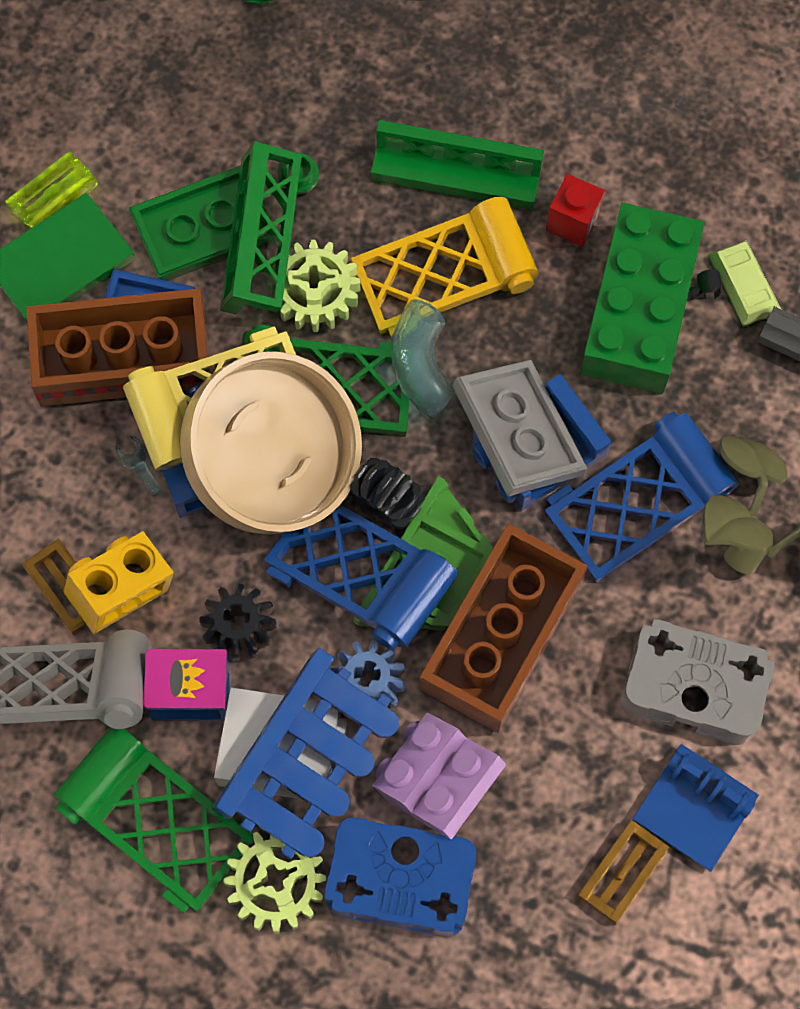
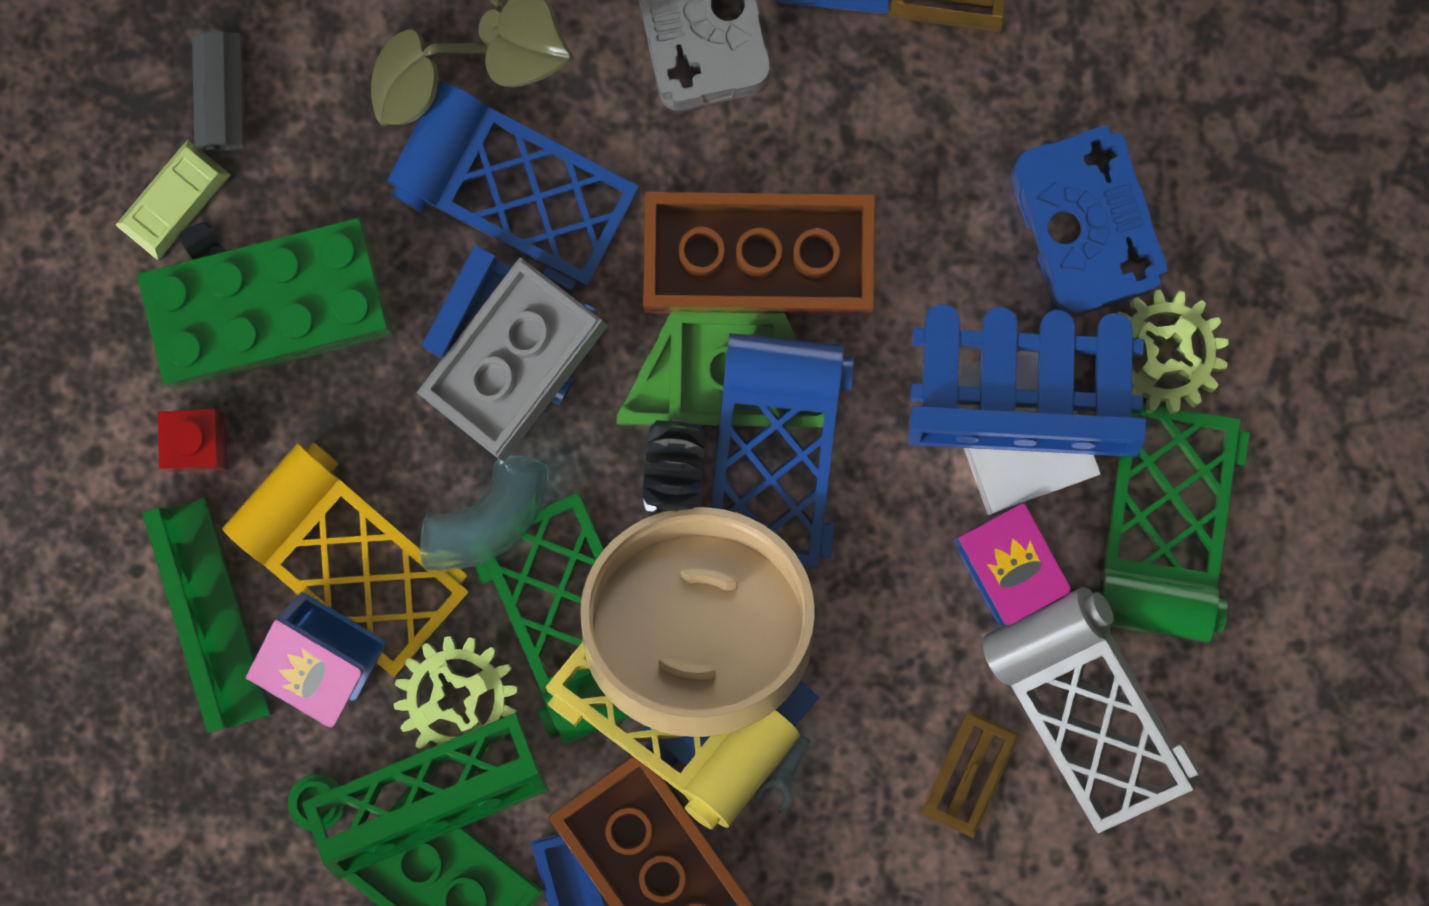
camera: 115 degrees left, 15 degrees up
yellow brick [64,531,174,634] -> none
black gear [199,583,277,662] -> none
medium blue gear [330,640,406,708] -> none
lavender plate [372,712,506,840] -> none
none -> piece [246,592,386,727]

